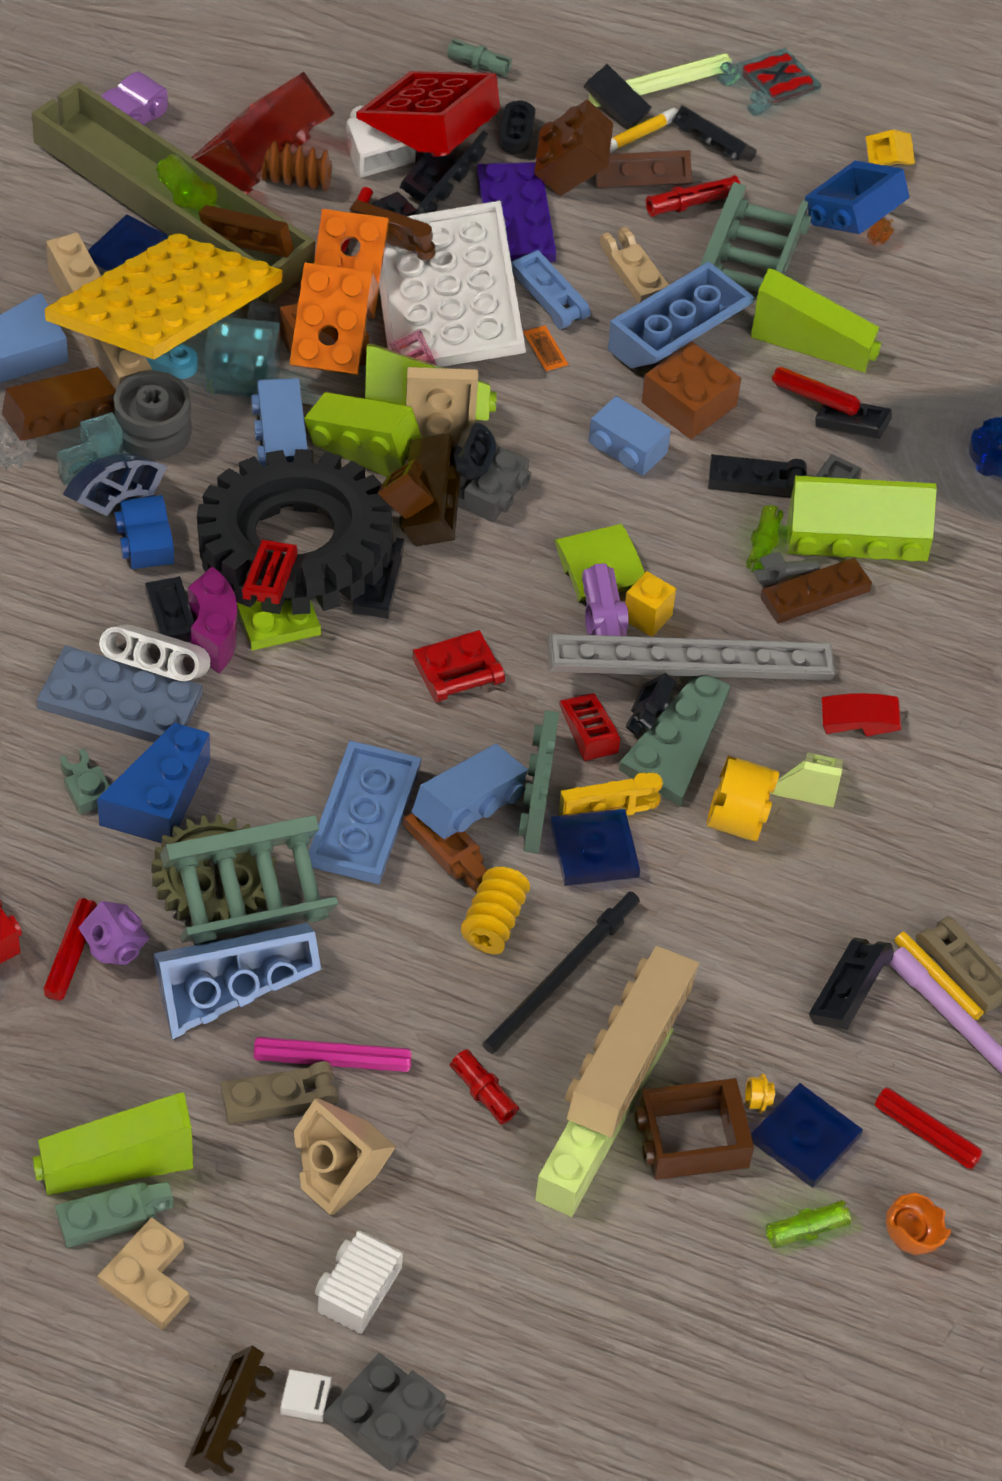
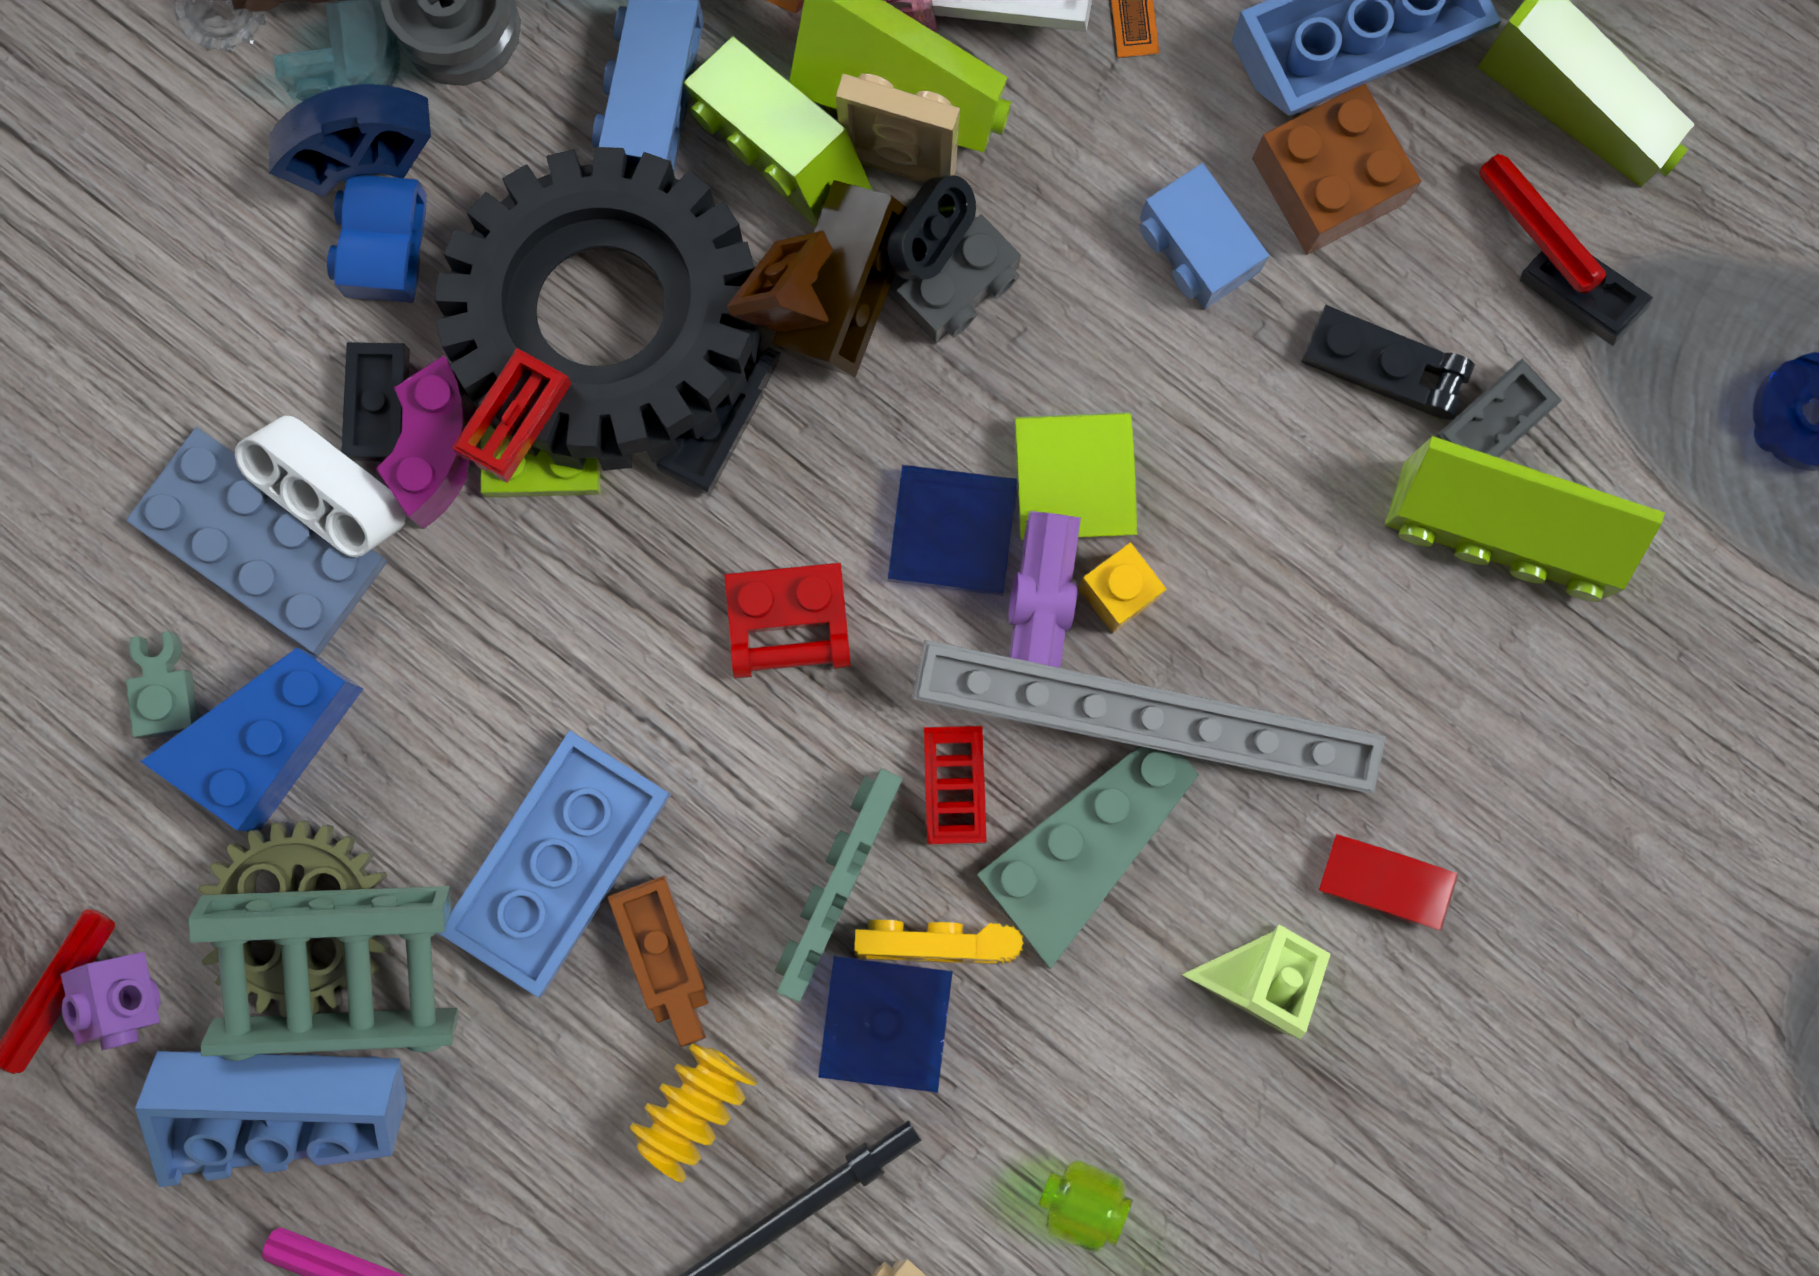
camera: 20 degrees right, 30 degrees up
medium blue brick [412,744,528,839] -> none
black plate [626,673,676,736] -> none
yellow brick [706,756,780,842] -> none
clear neon green pin [746,505,784,572] -> none
dark grey bar [754,552,820,587] -> none
reddish brown plate [760,557,872,624] -> none
none -> clear blue tile [888,465,1017,596]
none -> clear neon green head [1038,1160,1133,1253]

